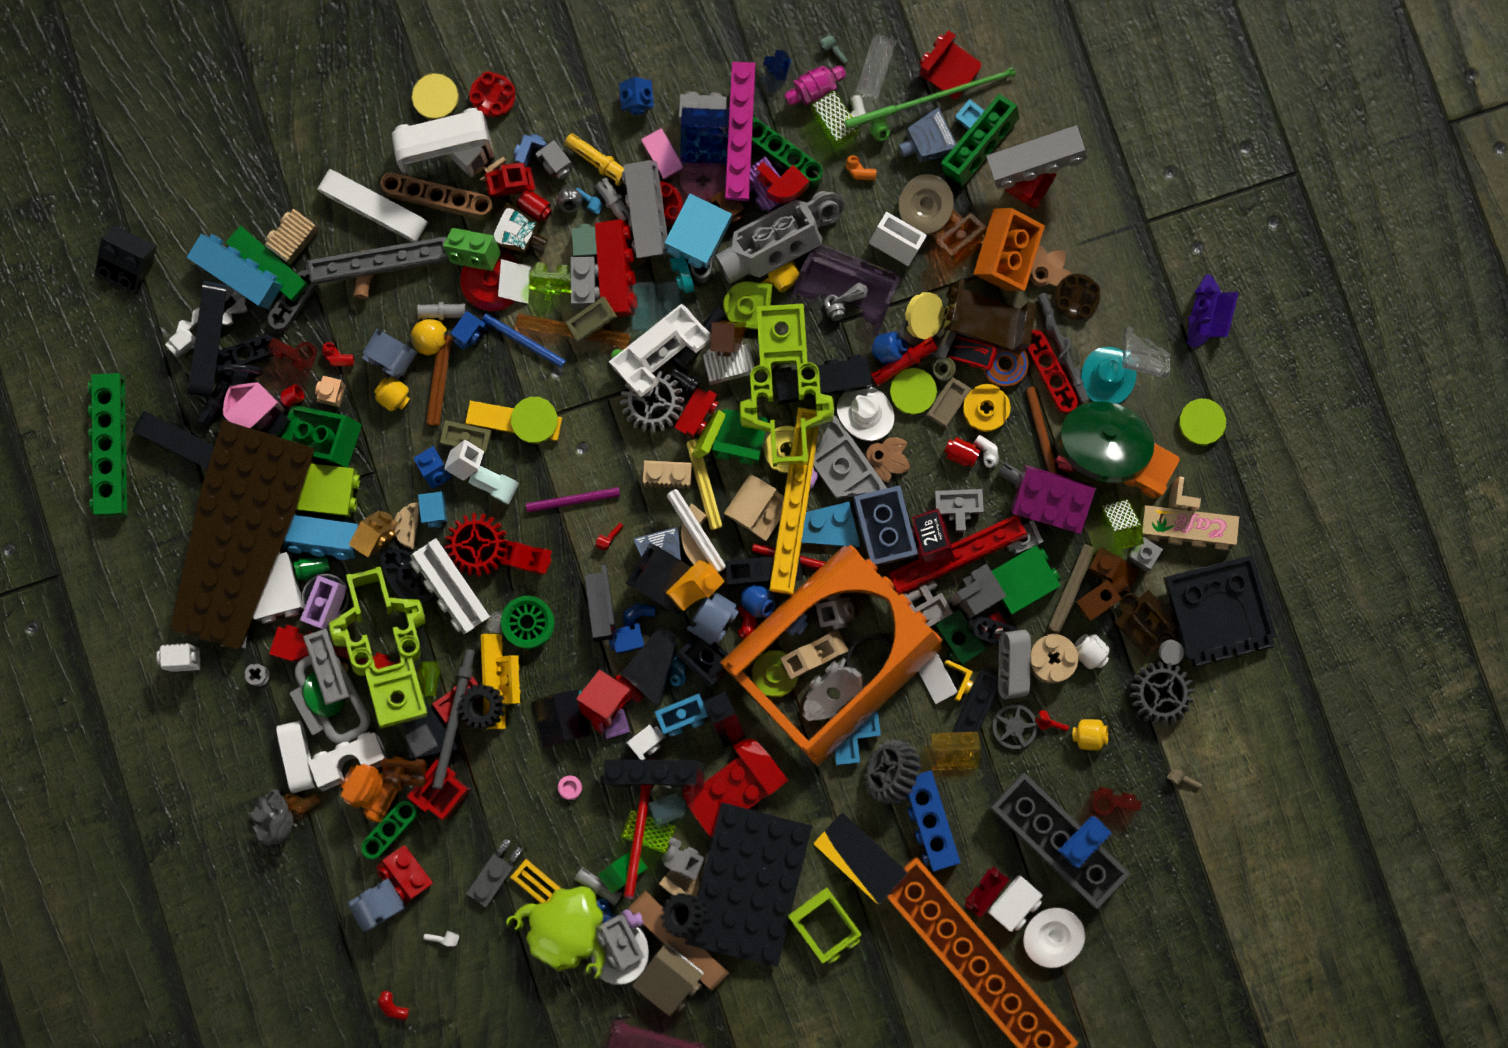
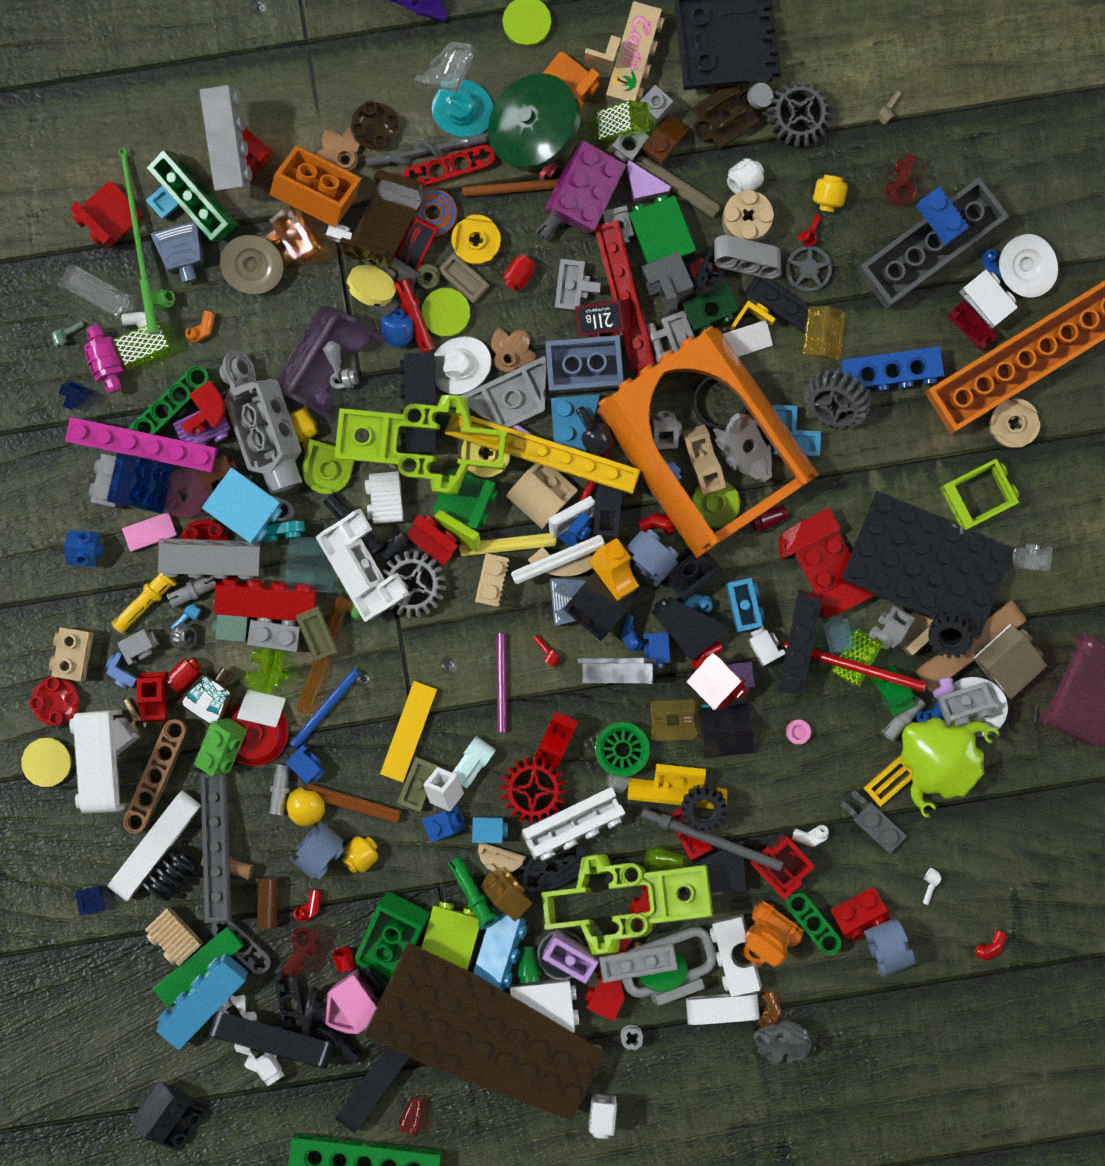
camera: 75 degrees left, 5 degrees up
light nougat brick [315,376,346,408] -> none
reddish brown hips [381,757,426,789] -> none
clear tile [405,724,438,757] -> none
lime tile [511,397,558,444] -> none
black slope [703,692,746,747] -> none
reddish brown slope [710,321,746,357] -> none
blue head [741,583,776,618] -> none
black sticker [814,813,908,904] -> none
white brick [869,212,927,266] -> none
white arm [973,434,999,468] -> none
reddish brown torso [1075,576,1130,621] -> none
none -> tan brick [49,627,94,681]
none -> clear blue plate [75,885,106,916]
none -> black piece [142,847,198,901]
none -> reddish brown brick [257,877,279,929]
none -> white plate [326,224,353,243]
none -> clear red cone [398,1097,424,1136]
none -> green pin [448,857,499,929]
none -> white tile [548,496,596,538]
none -> blue bracket [557,512,592,547]
none -> black piece [576,406,615,457]
none -> light grey brick [612,122,649,164]
none -> lavender slope [626,161,671,203]
none -> clear yellow piece [650,699,696,741]
none -> dark red cone [750,505,788,532]
none -> white arm [791,825,829,847]
none -> blue arm [981,249,1004,282]
none -> tan plate [989,399,1040,448]
none -> clear brick [1012,544,1053,572]

